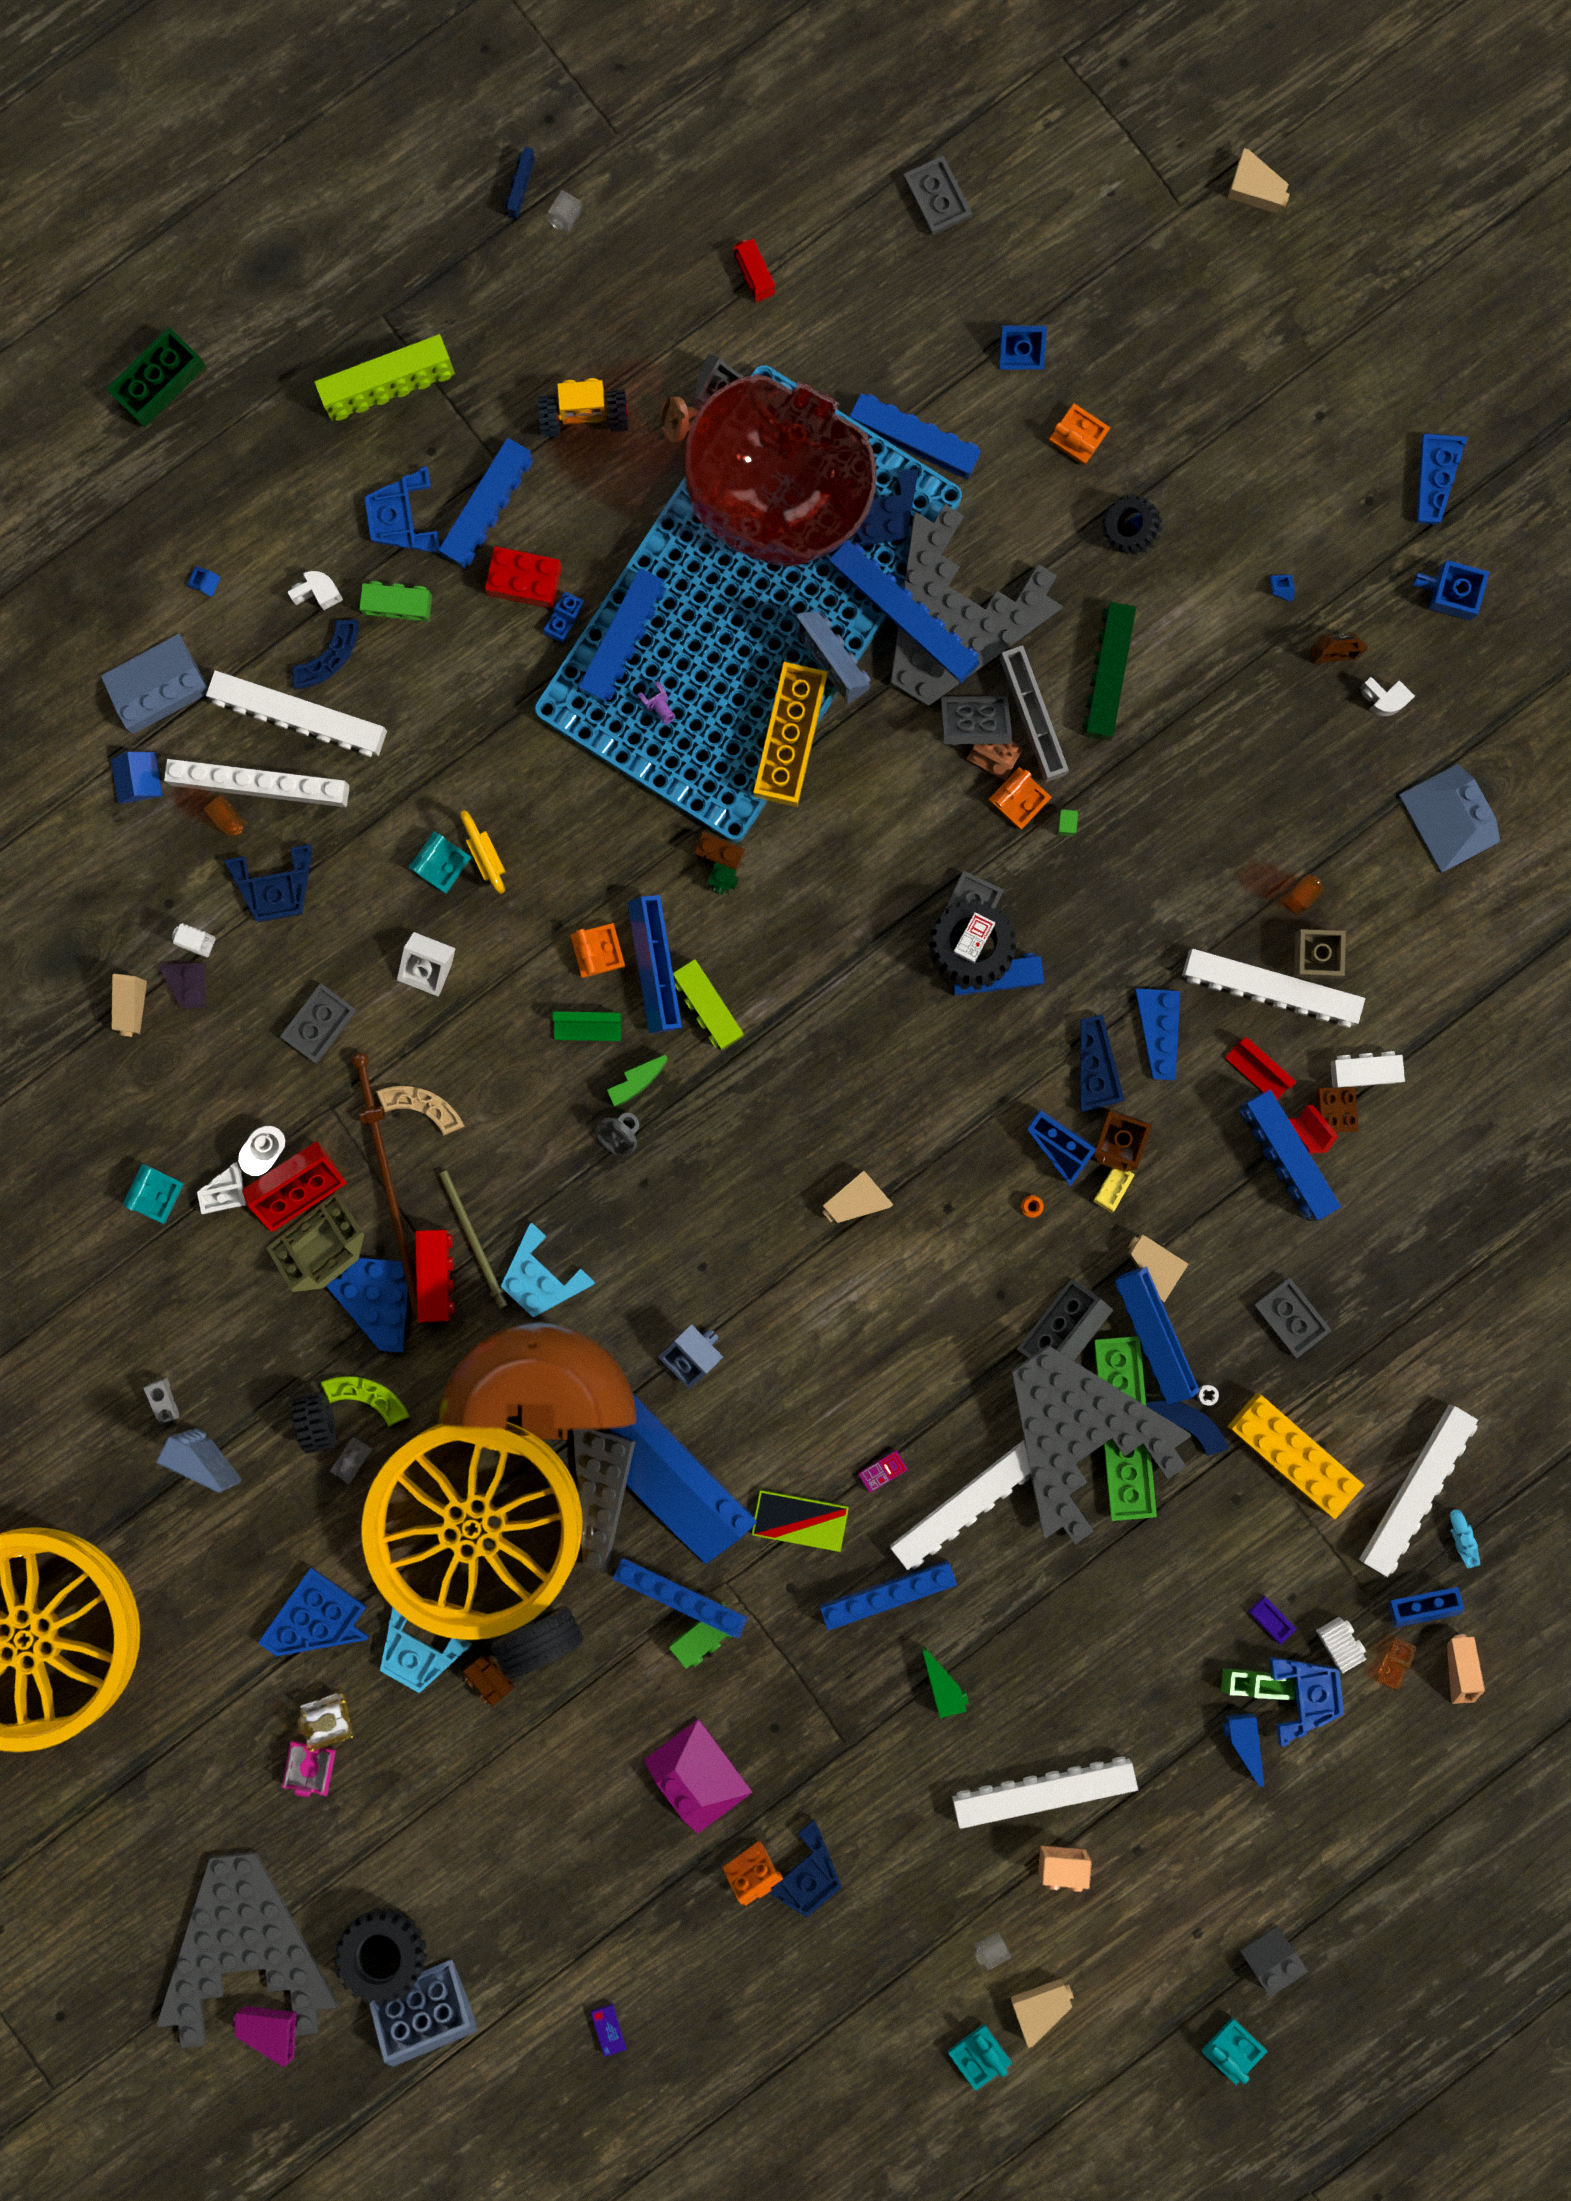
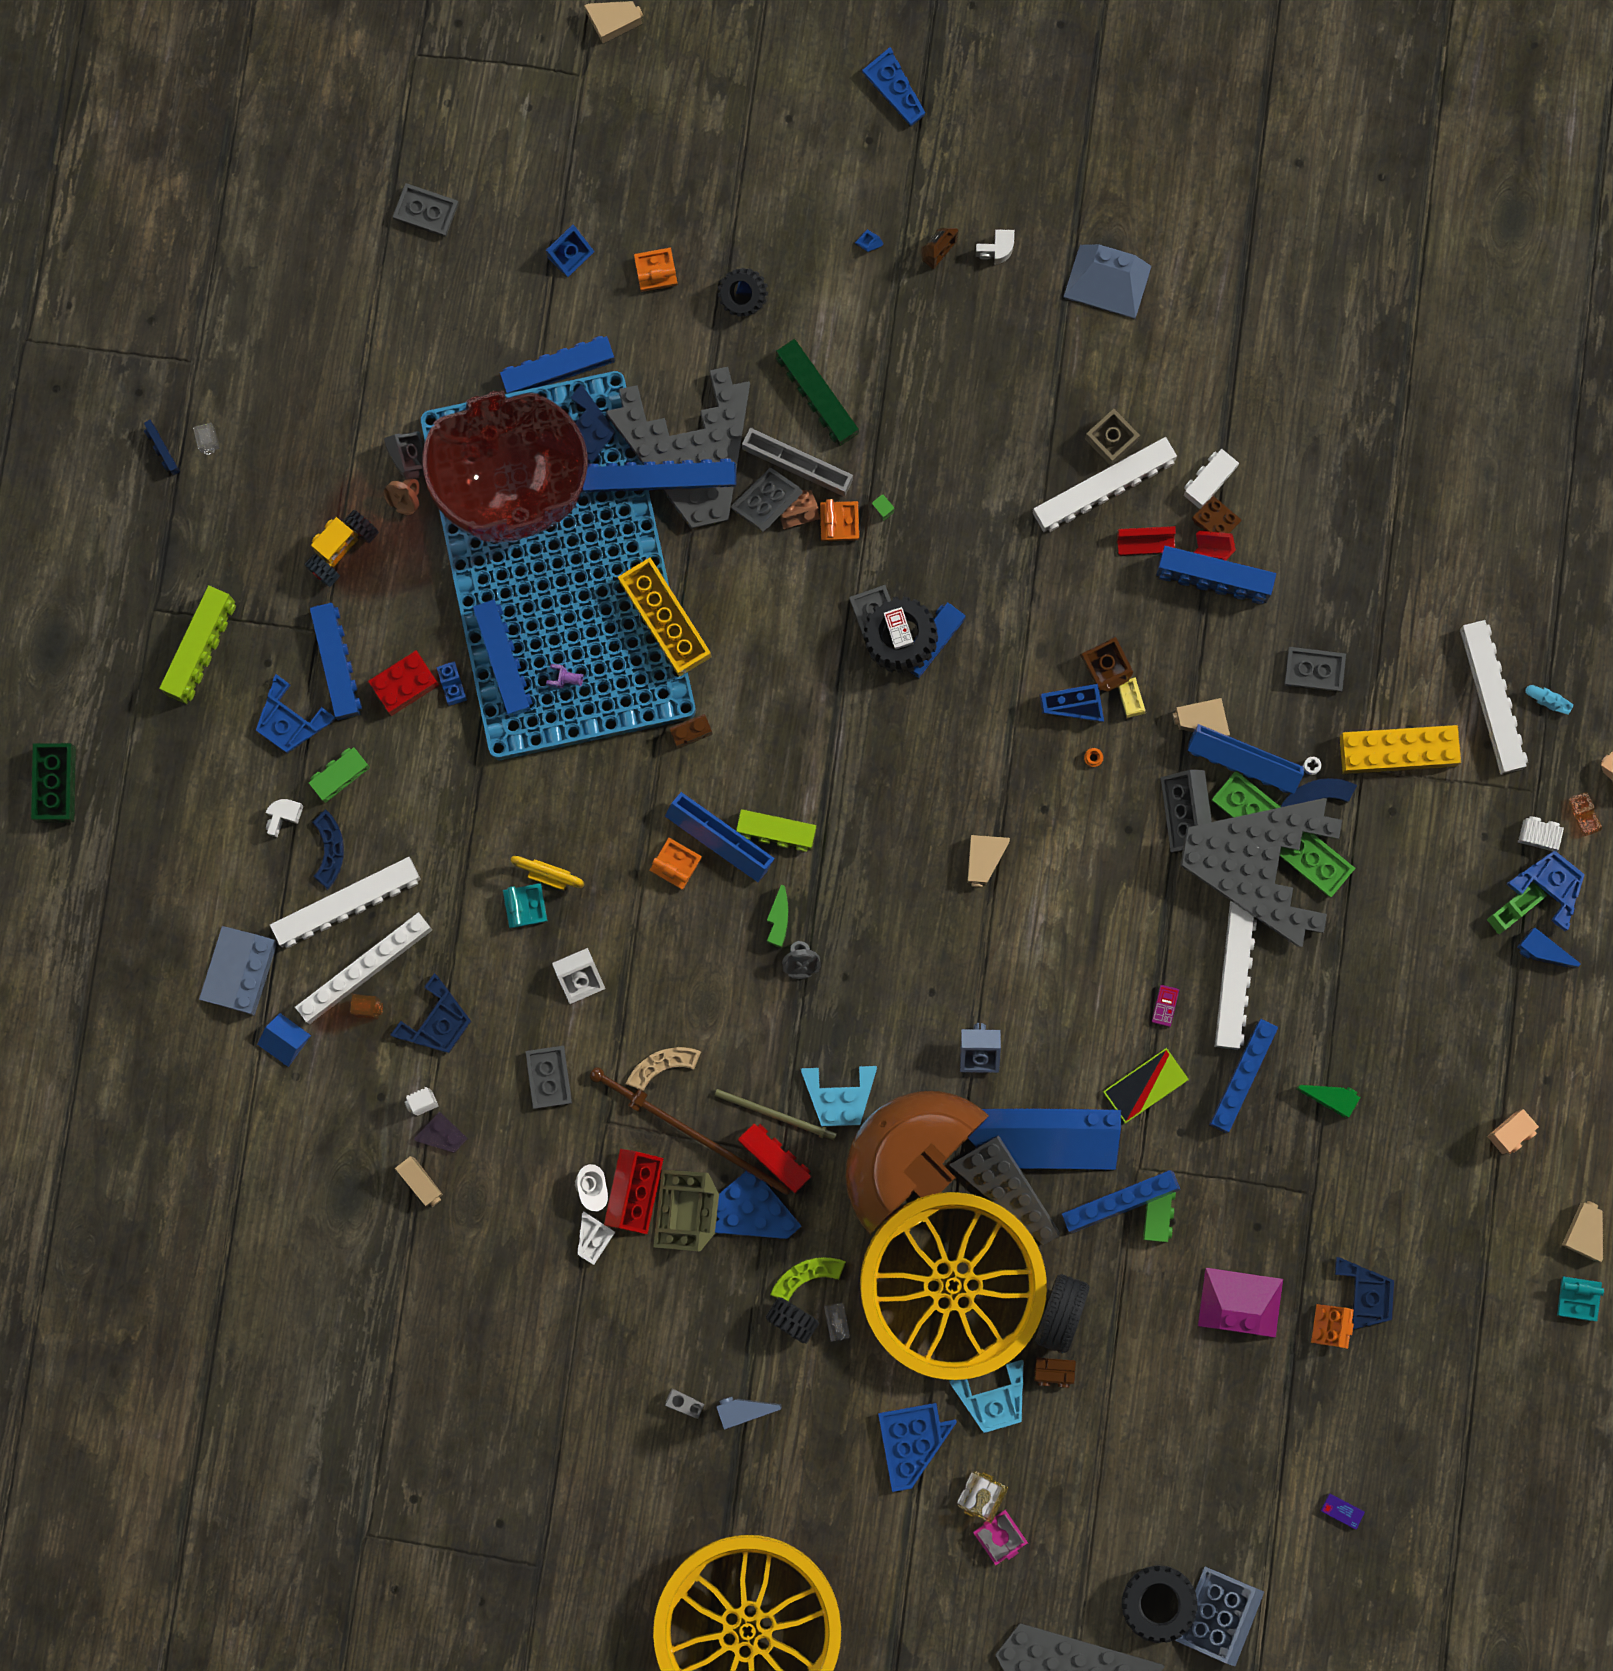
camera: 40 degrees left, 5 degrees down
teal plate [123,1164,185,1224] -> none
blue slope [187,566,220,597] -> none
green panel [553,1012,622,1041] -> none
dark green brick [708,862,739,895] -> none
red window [733,238,776,303] -> none
sand blue slope [796,612,871,705] -> none
white brick [952,1757,1138,1829] -> none
clear brick [974,1931,1012,1971] -> none
dark blue wing [1080,1014,1125,1112] -> none
blue wing [1134,989,1180,1081] -> none
dark purple tile [1248,1595,1297,1645] -> none
clear orange brick [1281,874,1325,915] -> none
blue brick [1388,1587,1465,1628] -> none
blue brick [1413,560,1490,621] -> none

